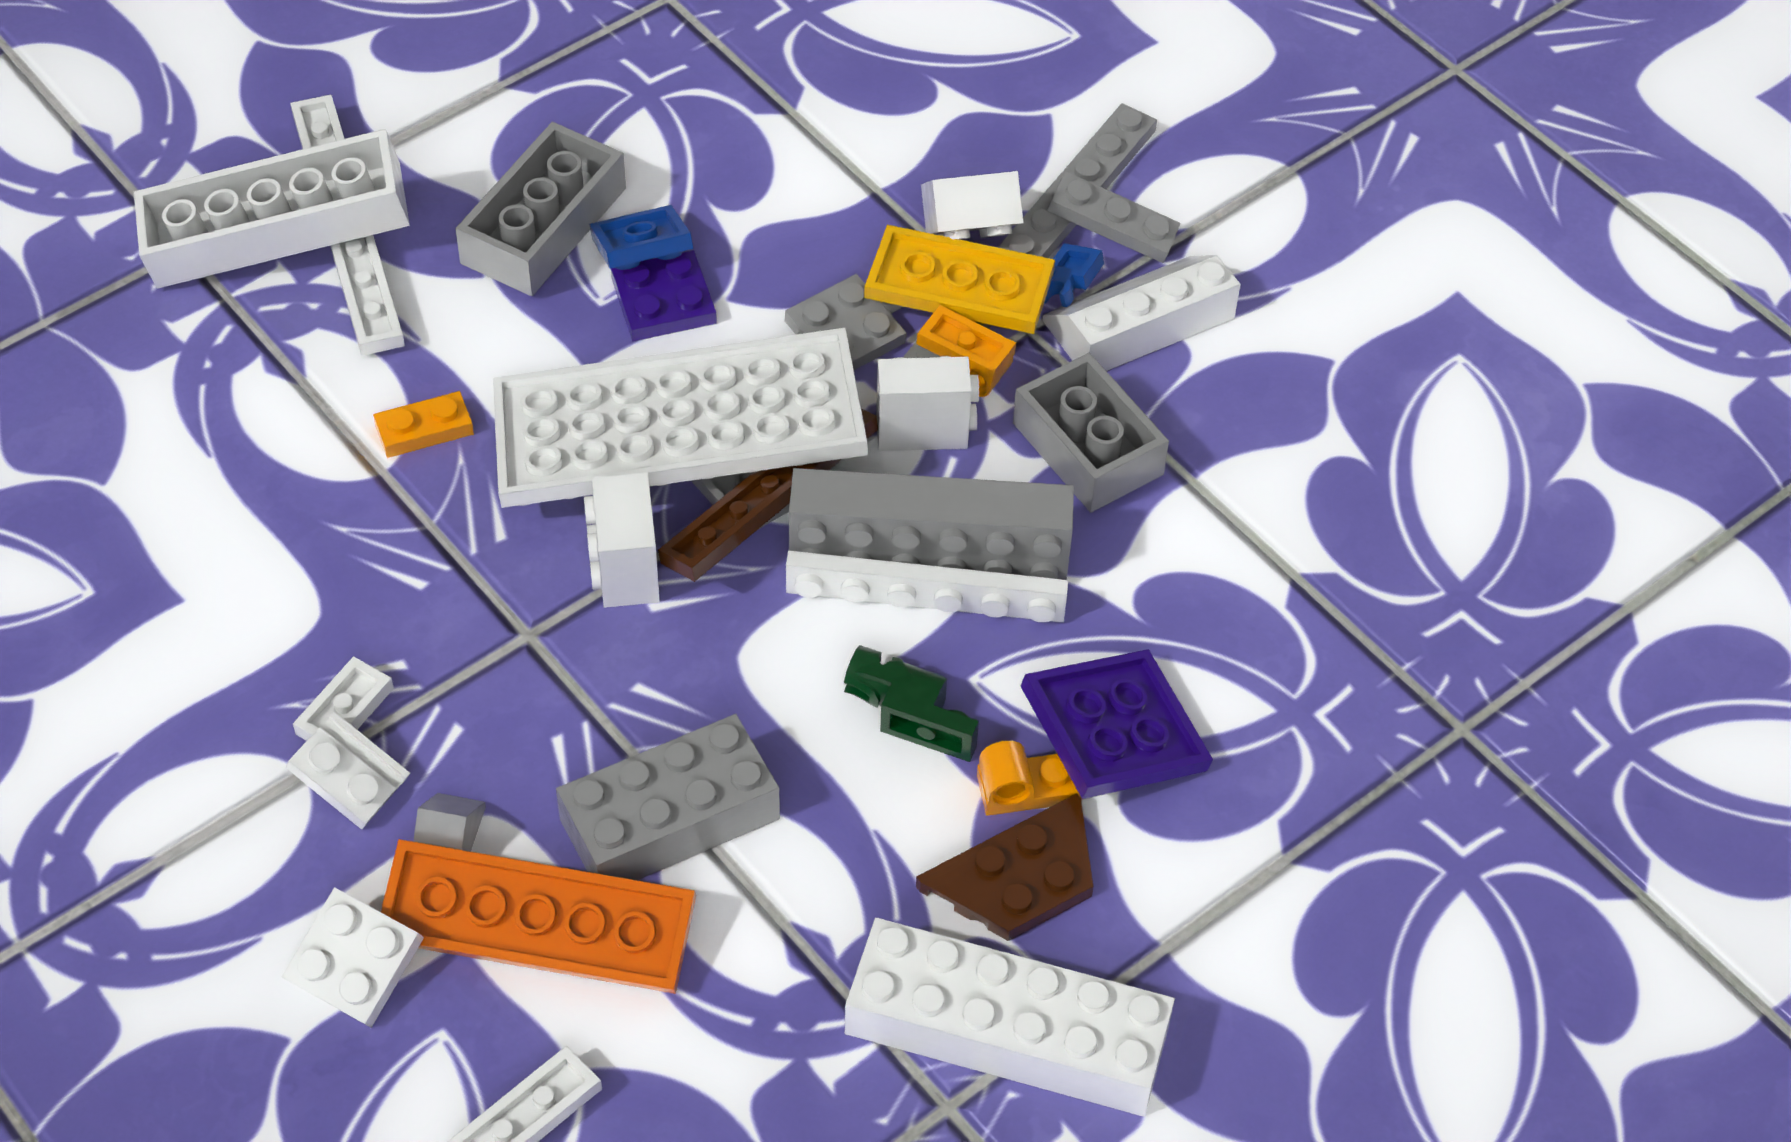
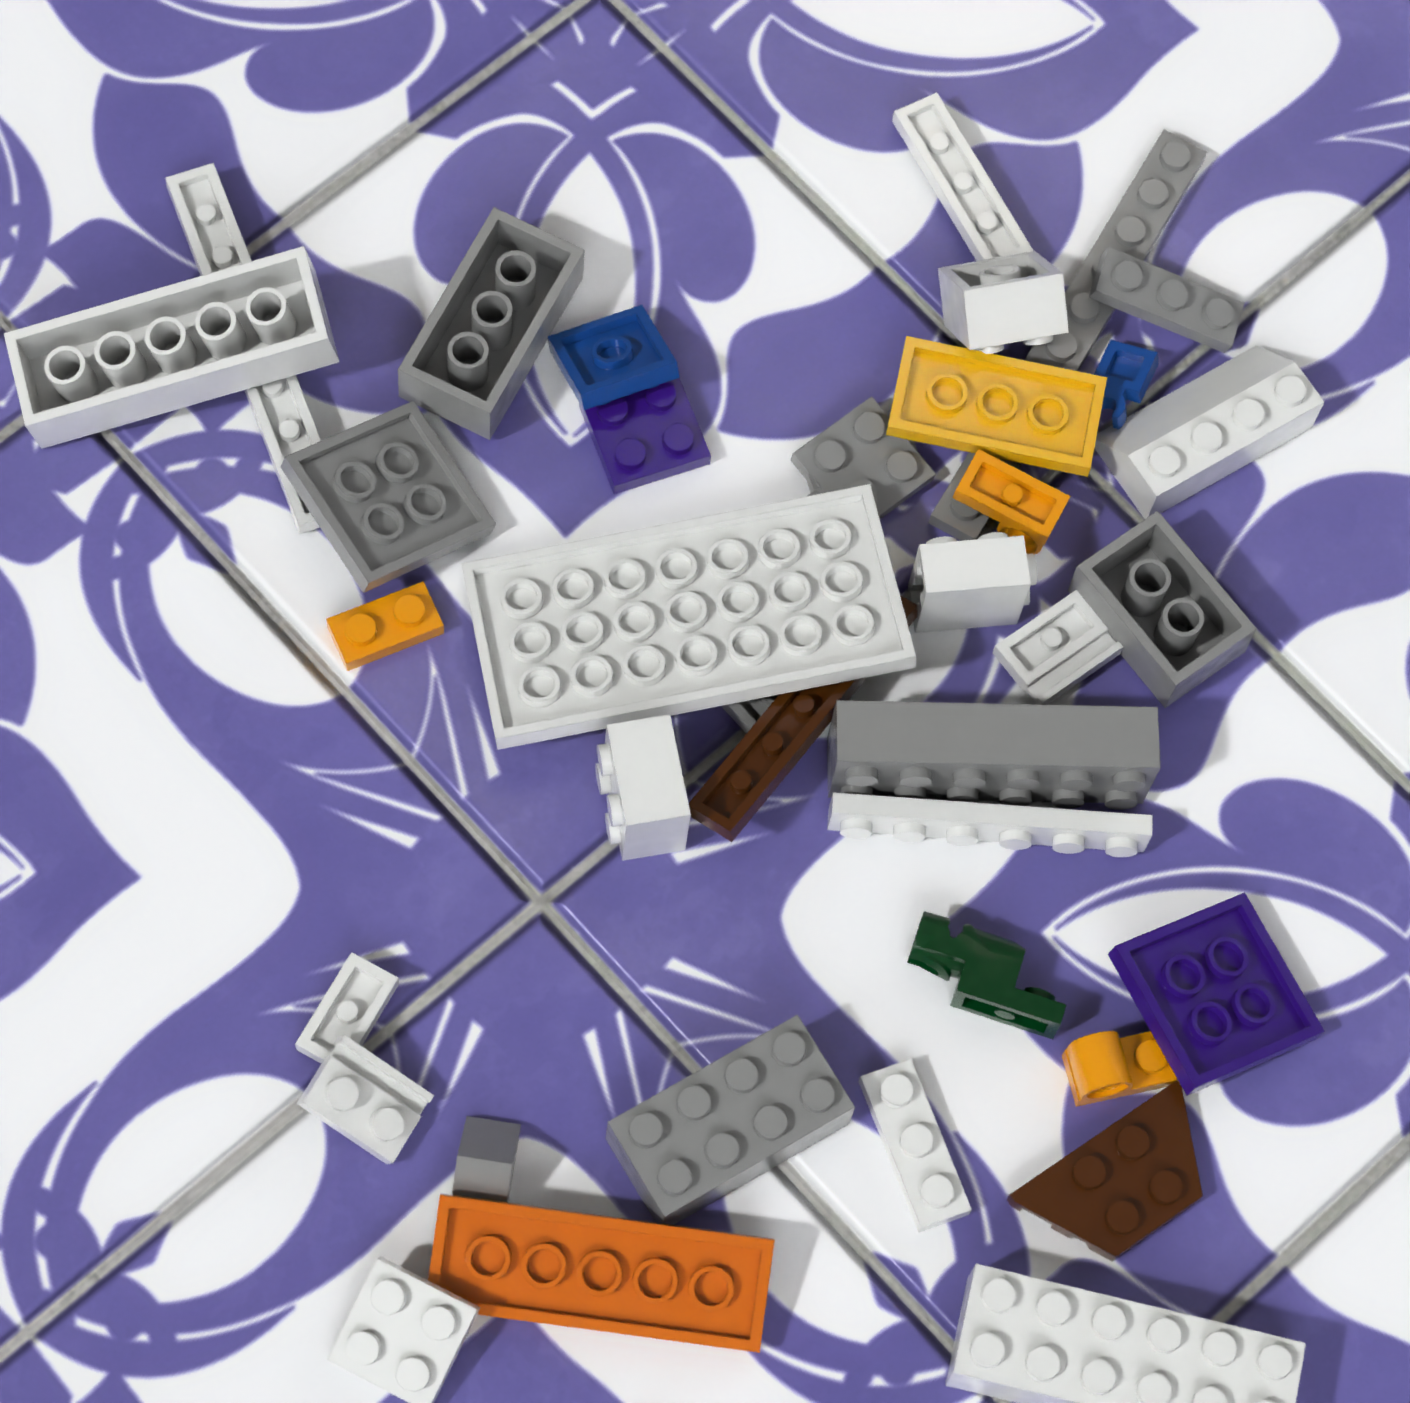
camera: 10 degrees left, 15 degrees up
none -> light grey plate [281,400,496,593]
none -> white plate [859,1059,972,1233]
none -> white plate [892,93,1034,261]
none -> white plate [993,590,1123,705]

